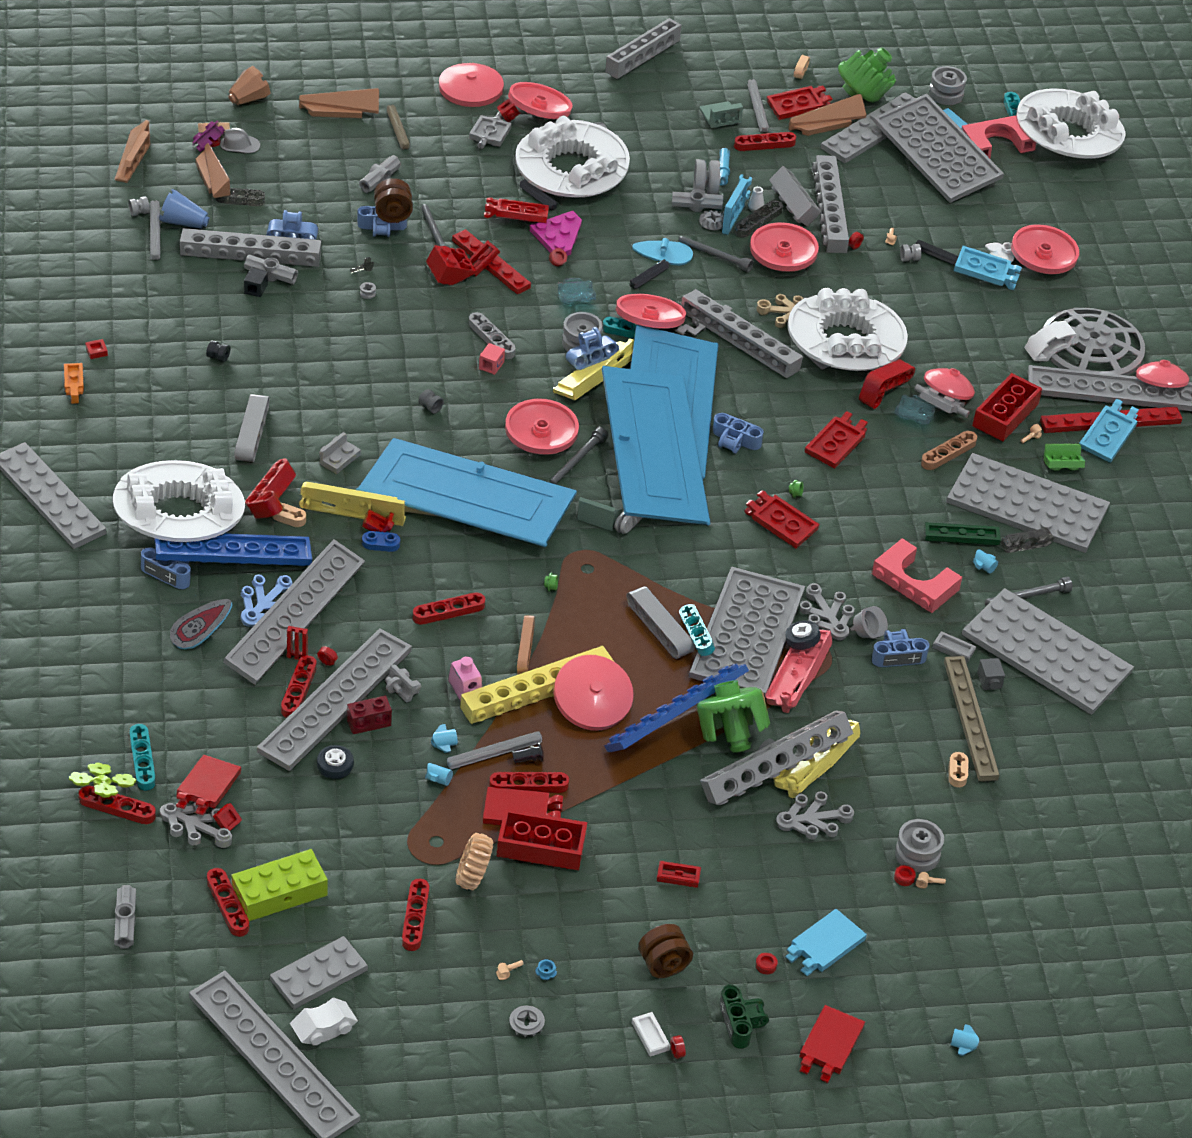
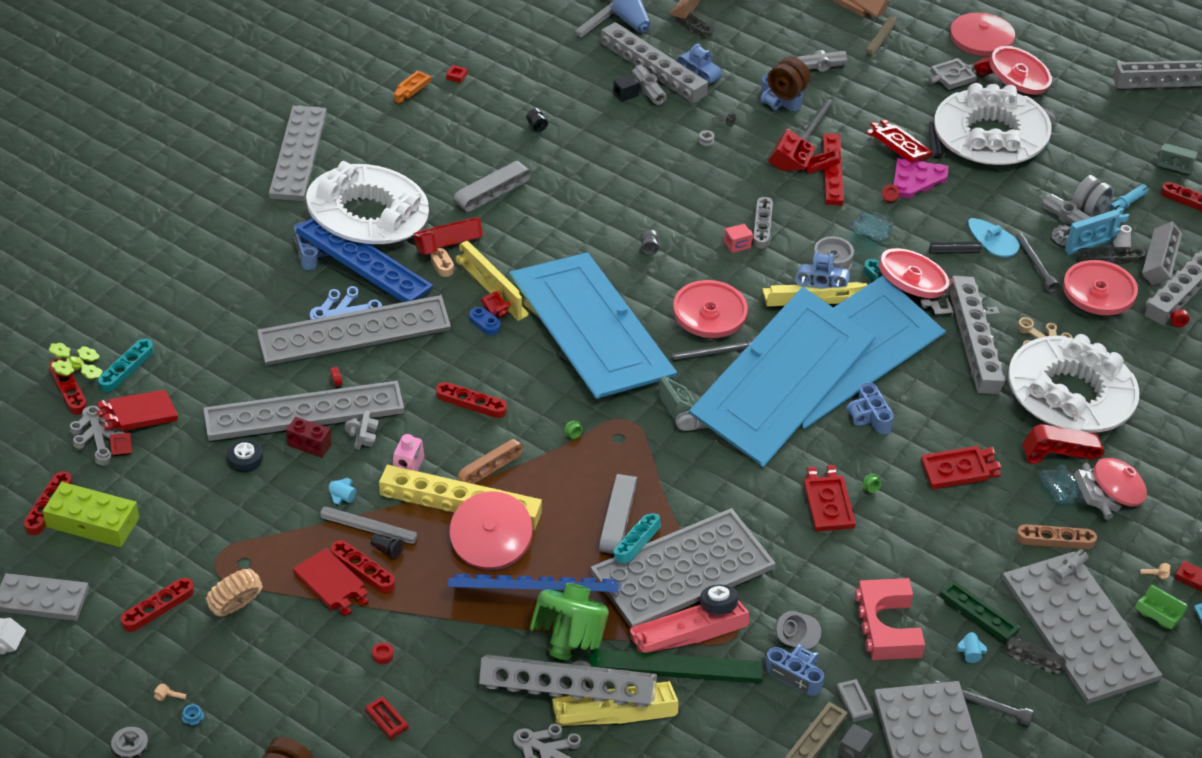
camera: 45 degrees right, 0 degrees up
shield [170,599,232,649] -> none
red beam [281,655,316,718] -> none
red tile [287,626,308,660] -> none
light grey bracket [319,432,361,474] -> none
medium azure piece [425,763,453,786] -> none
red brick [496,809,587,870] -> none
light grey plant [799,583,855,640] -> none
red brick [972,373,1042,441] -> none
none -> red tile [372,643,394,664]
none -> dark green tile [589,649,762,683]
none -> light grey pin [1052,549,1089,582]

